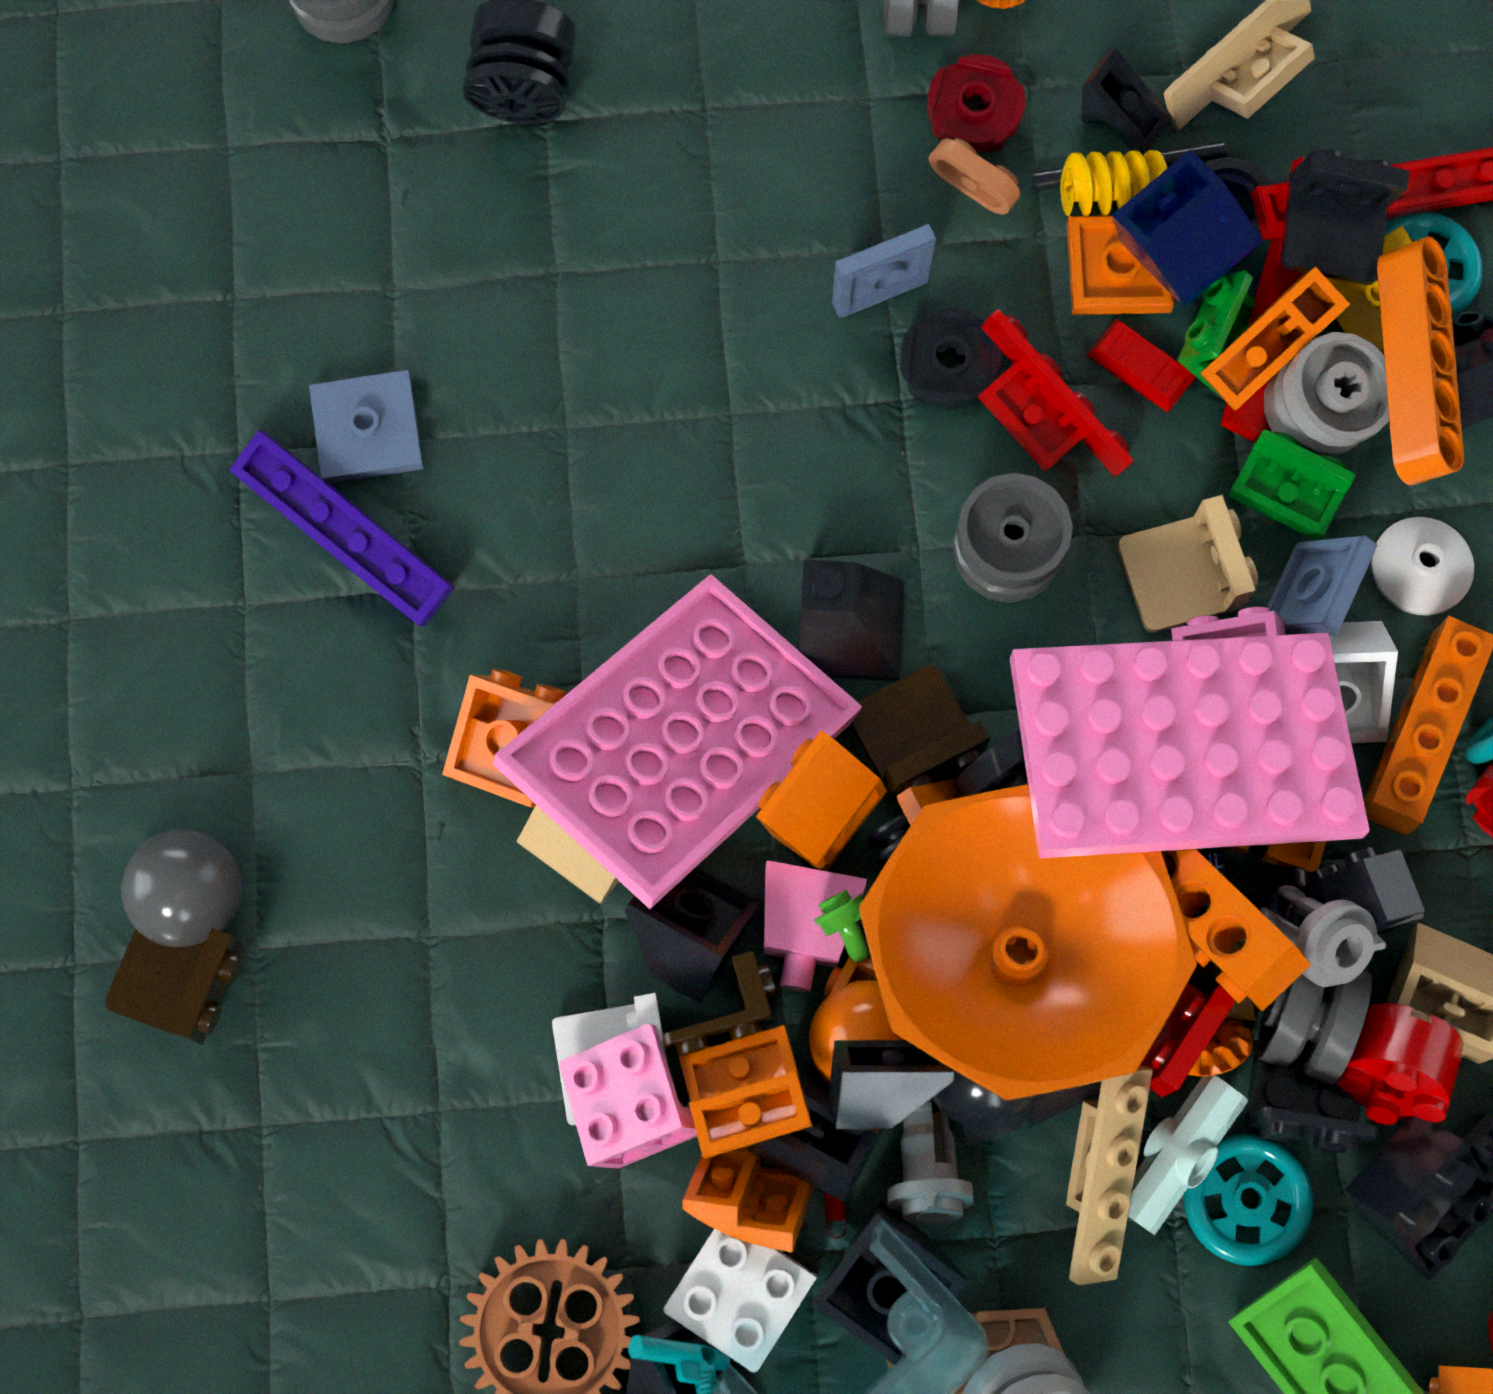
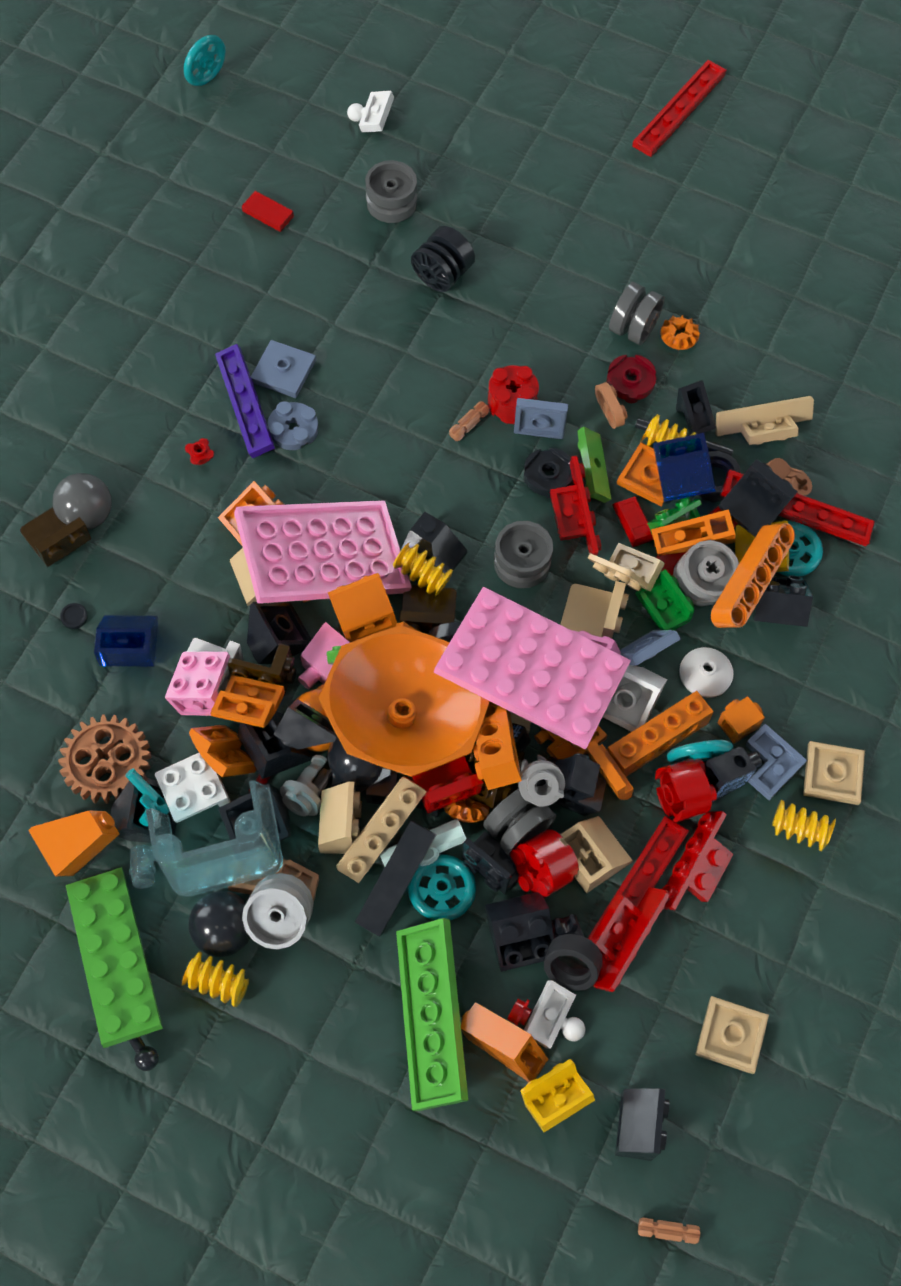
camera: 30 degrees right, 10 degrees down
none -> black piece [60,603,88,629]
none -> clear blue slope [94,615,158,667]
none -> red plate [185,438,214,465]
none -> red tile [242,191,294,232]
none -> sand blue plate [268,401,318,450]
none -> tan slope [318,782,362,854]
none -> black tile [355,821,437,937]
none -> yellow piece [393,543,453,596]
none -> nougat axle [449,401,489,441]
none -> red brick [488,365,539,424]
none -> bright green tile [577,427,612,503]
none -> orange slope [586,740,634,800]
none -> tan bracket [588,543,665,592]
none -> nougat piece [766,458,812,496]

